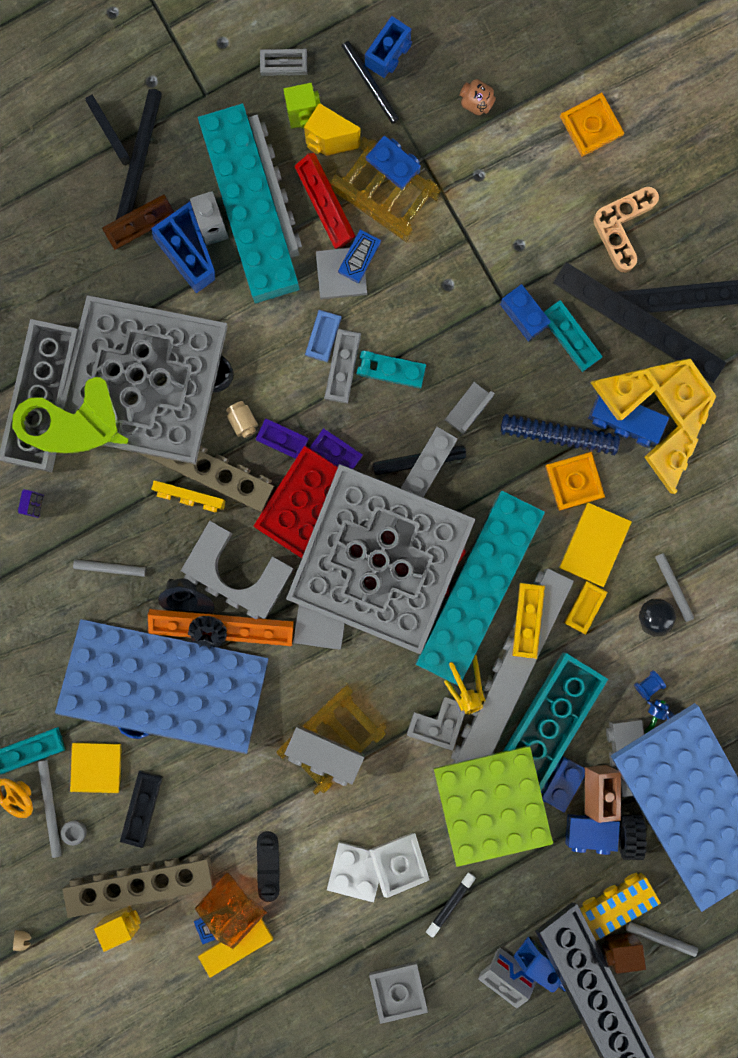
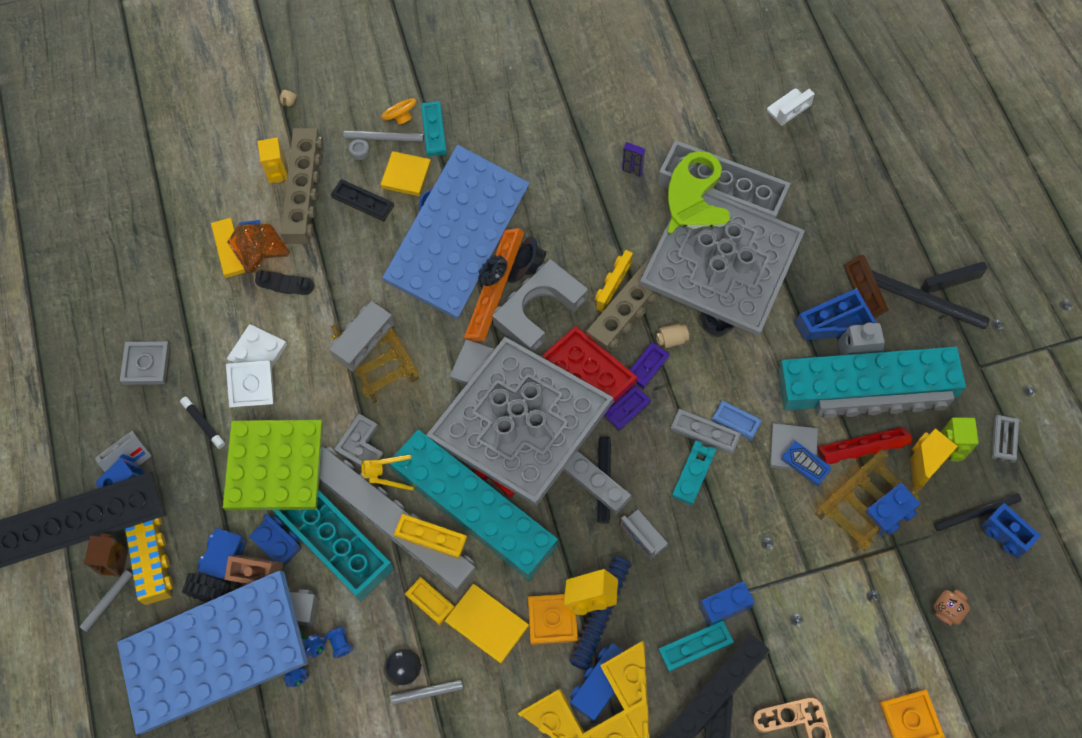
camera: 105 degrees right, 20 degrees down
light grey bar [73,560,146,577] -> none
none -> yellow brick [564,569,618,615]

